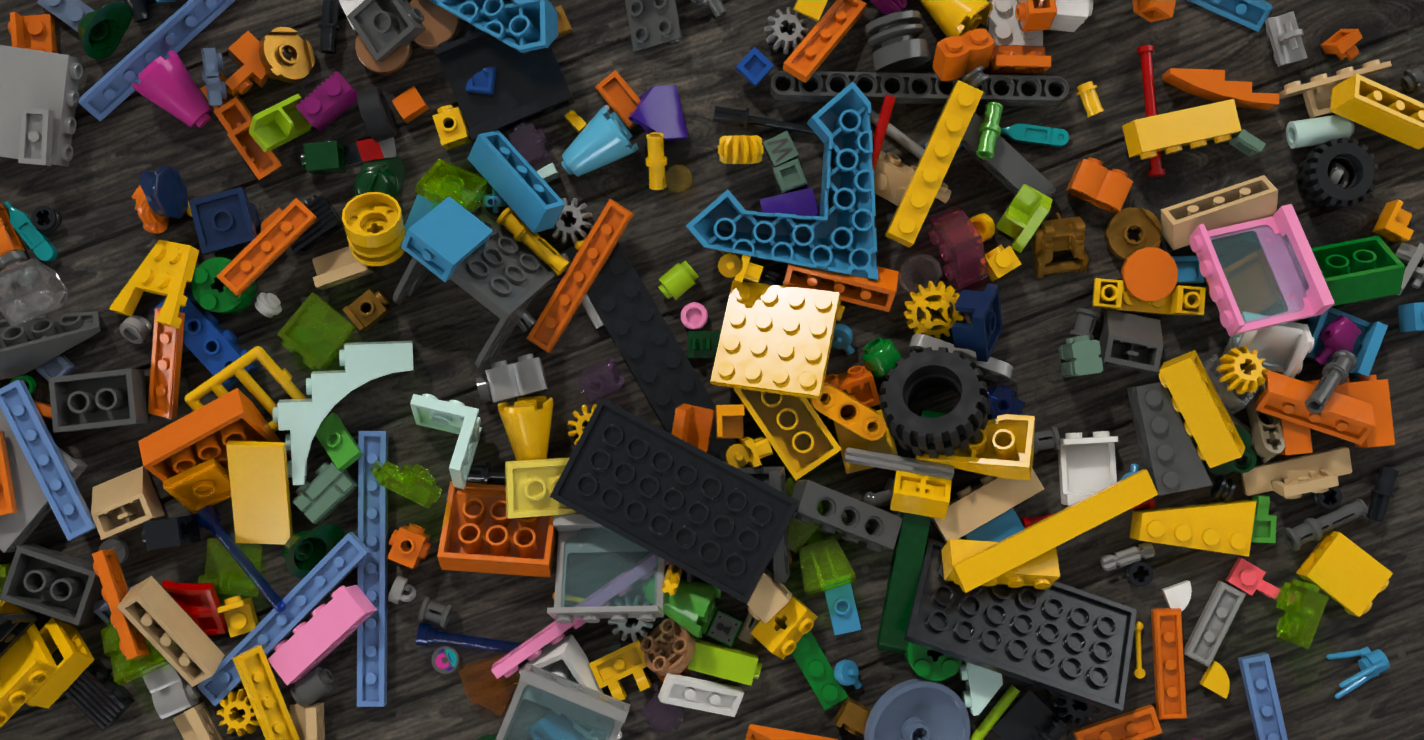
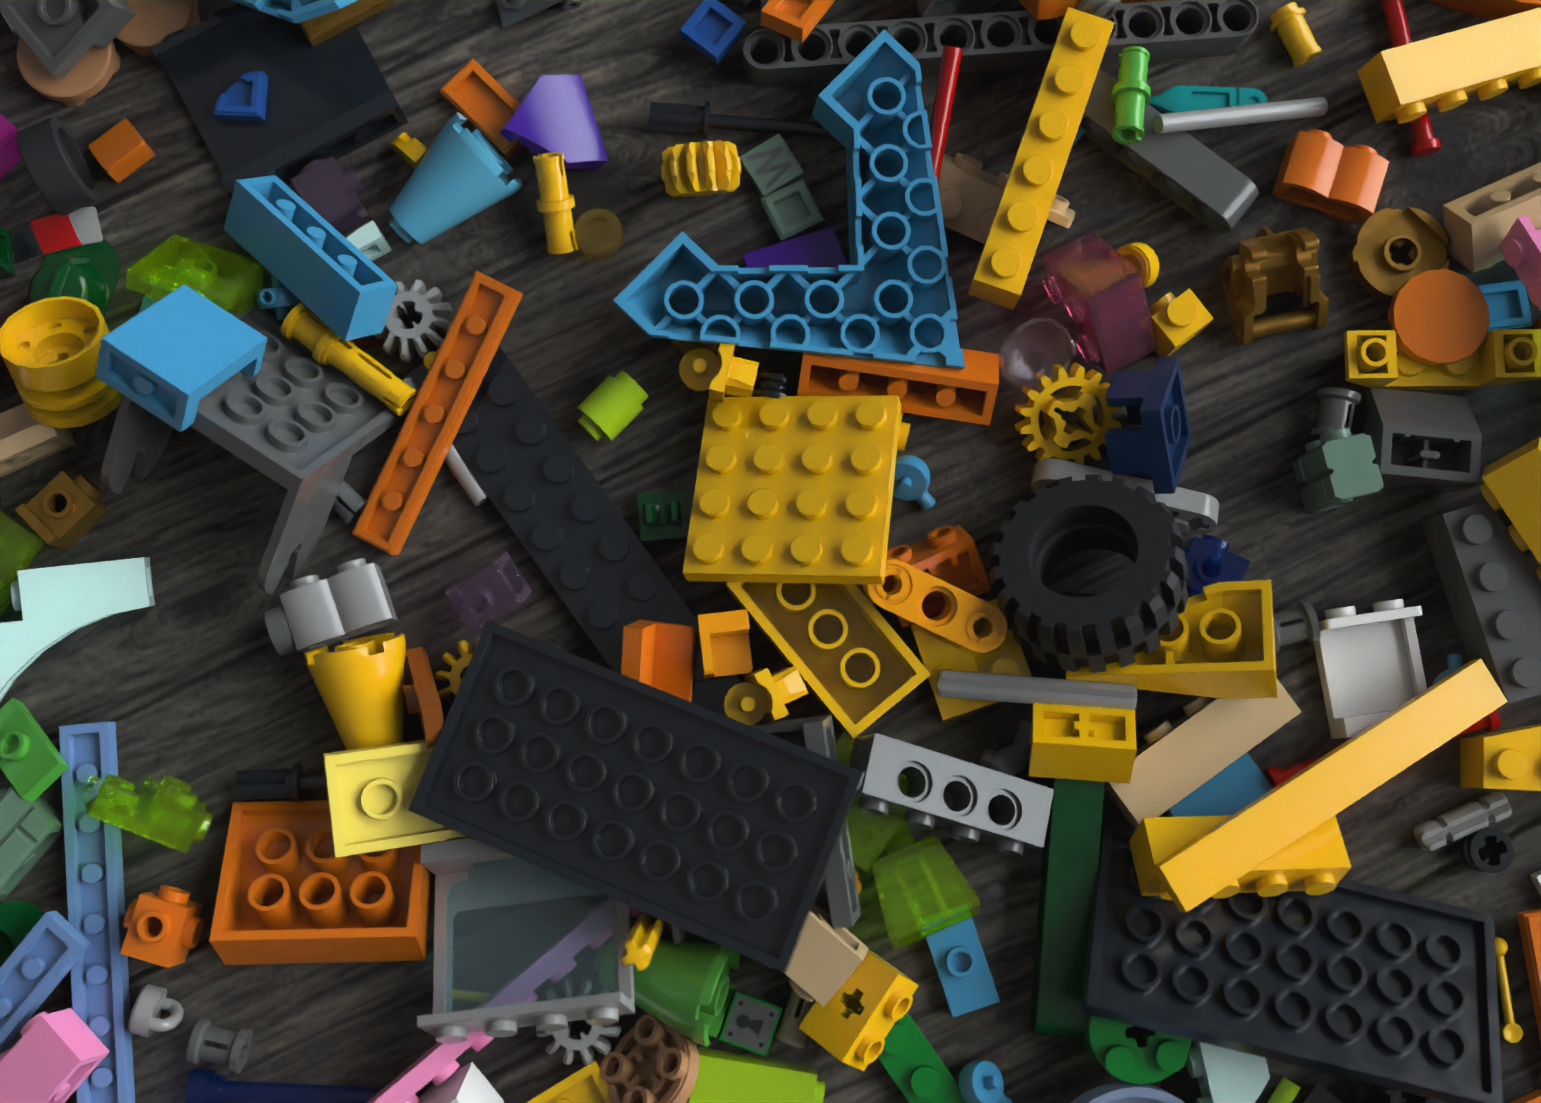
camera: 10 degrees left, 5 degrees down
light aqua bracket [410,394,482,489] -> none
yellow brick [432,105,472,150] -> none
bright pink tile [681,302,708,330] -> none
green head [862,337,902,378] -> none
light grey bar [870,109,924,159] -> none
lime panel [996,184,1053,253] -> none
none -> dark orange plate [403,646,444,748]
none -> light grey bar [1153,97,1328,134]

